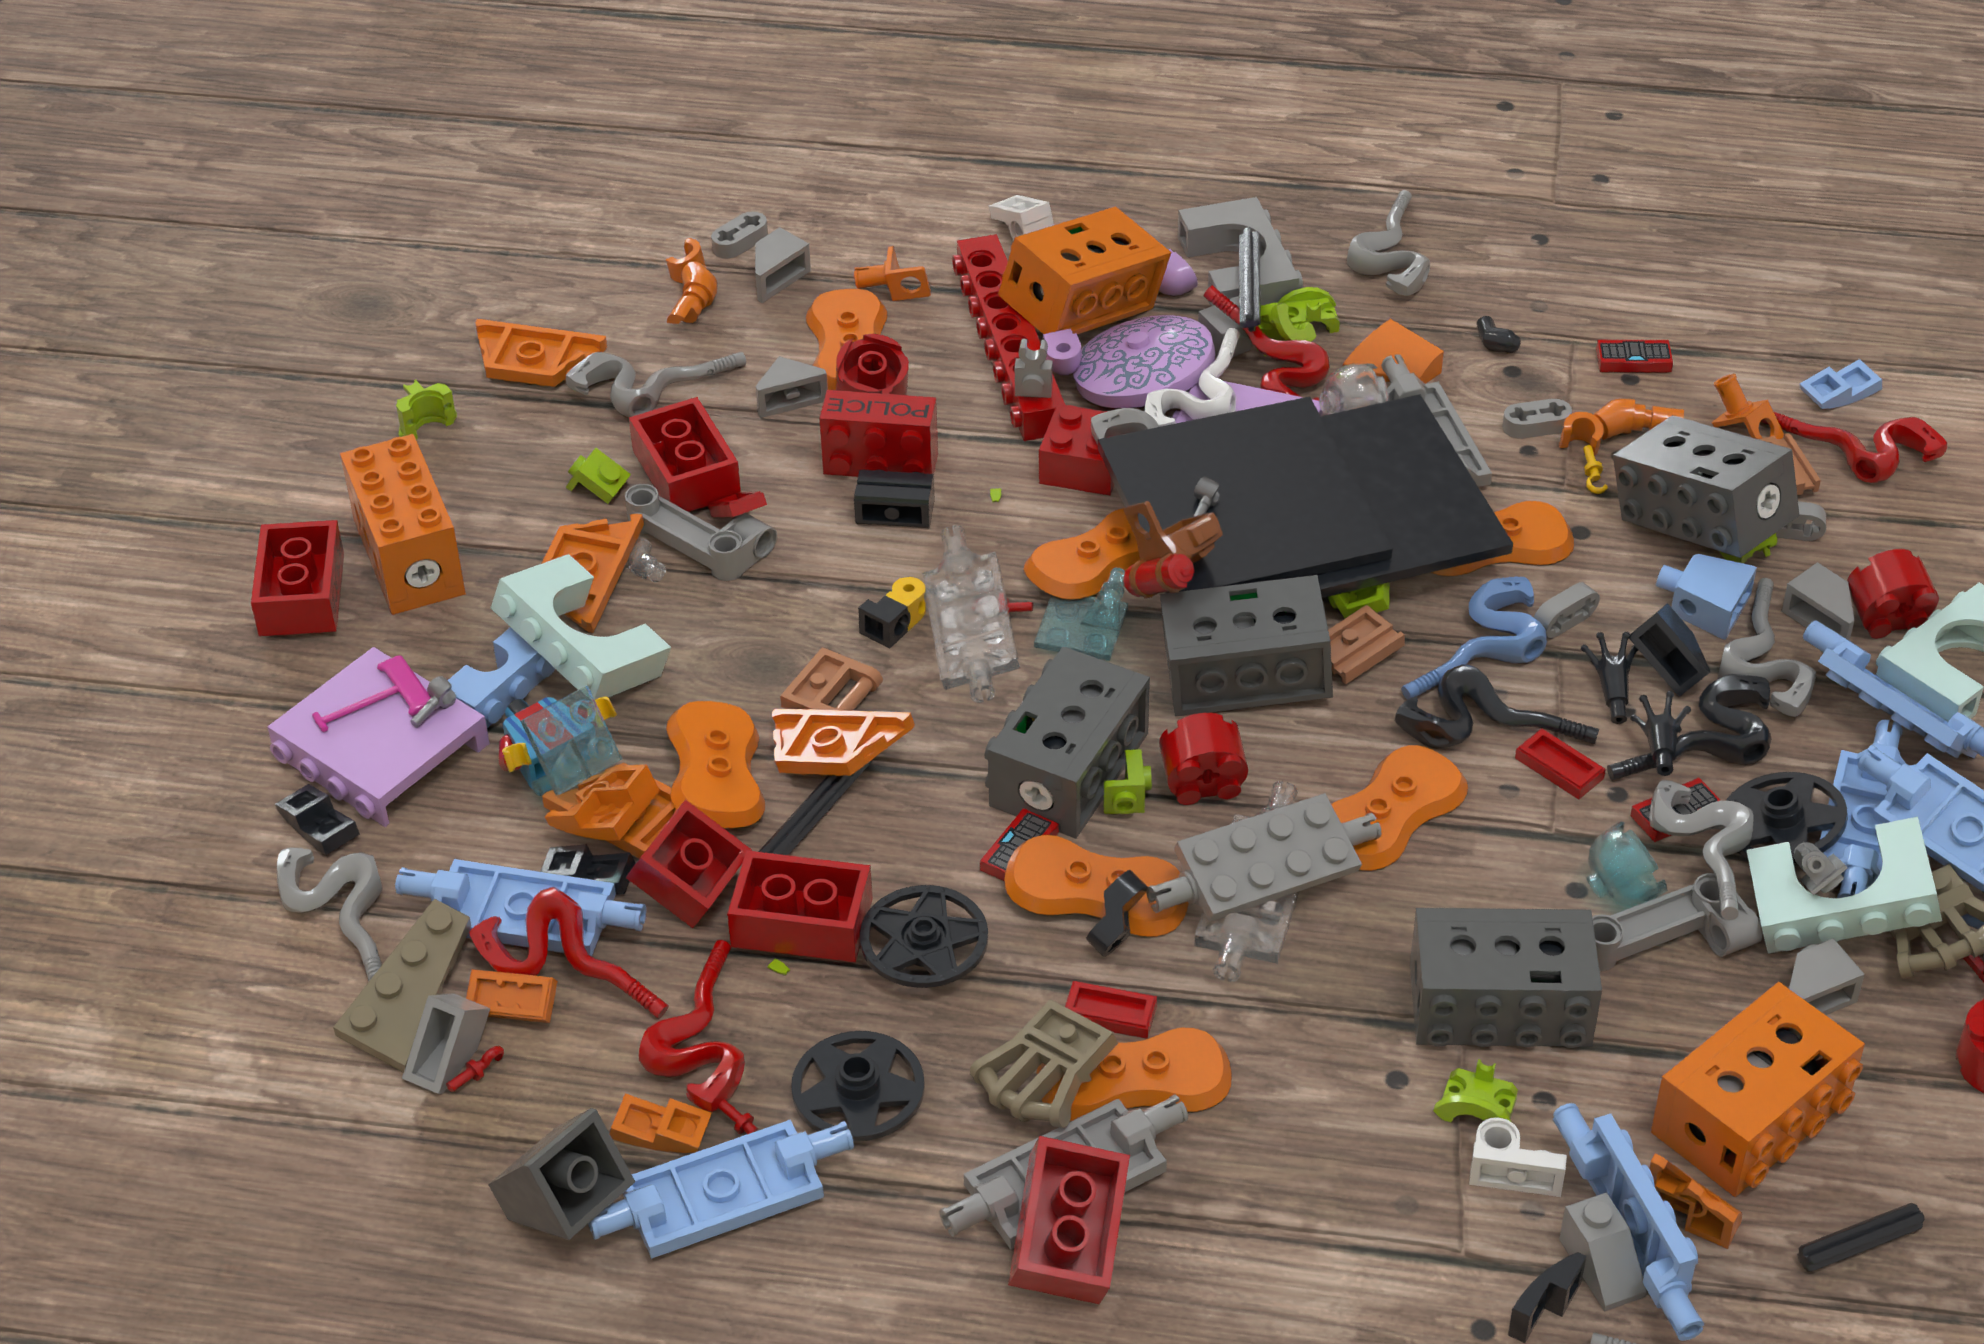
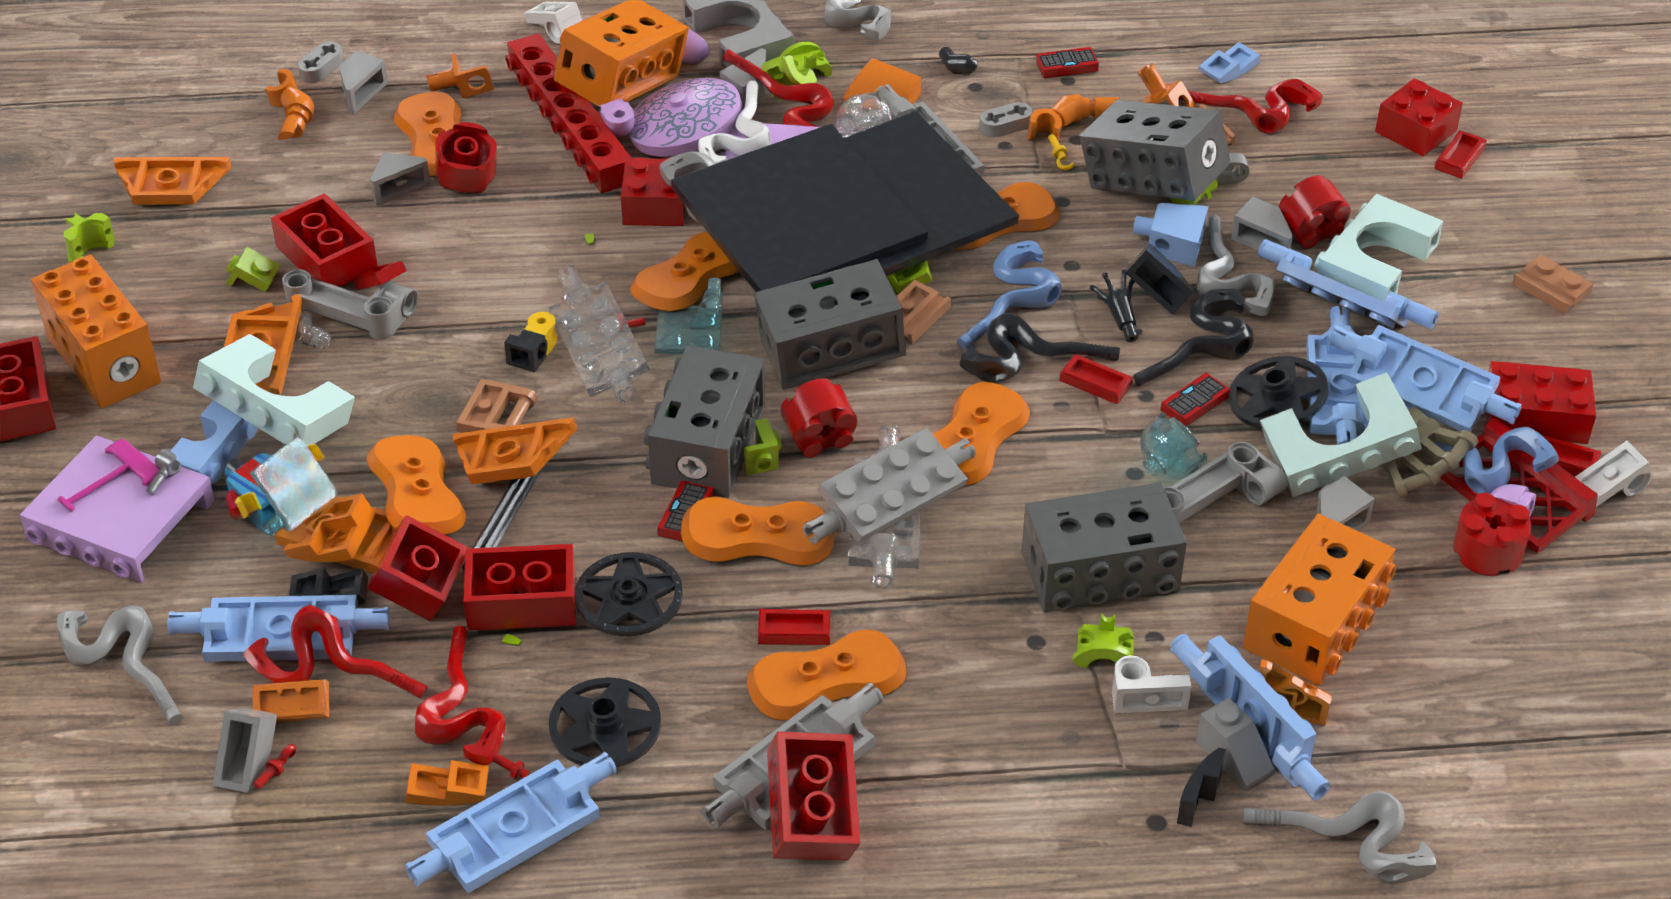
camera: 15 degrees left, 0 degrees up
black slope [275,784,360,855] -> none
dark tan wing [333,899,471,1073] -> none
dark grey slope [488,1108,635,1240] -> none
light grey animal [566,352,746,417] -> none
red brick [819,390,938,477] -> none
black brick [854,470,935,528] -> none
dark tan plate [970,999,1118,1128] -> none
light grey plate [1015,339,1053,398] -> none
black piece [1086,870,1148,957] -> none
dark orange piece [1123,501,1223,599] -> none
flat silver hand [1194,477,1220,516] -> none
axle [1239,227,1261,332] -> none
light grey beam [1534,582,1600,638] -> none
black piece [1630,690,1691,776] -> none
light grey animal [1649,780,1754,920] -> none
light grey hinge [1794,842,1848,895] -> none
black axle [1797,1203,1925,1272] -> none

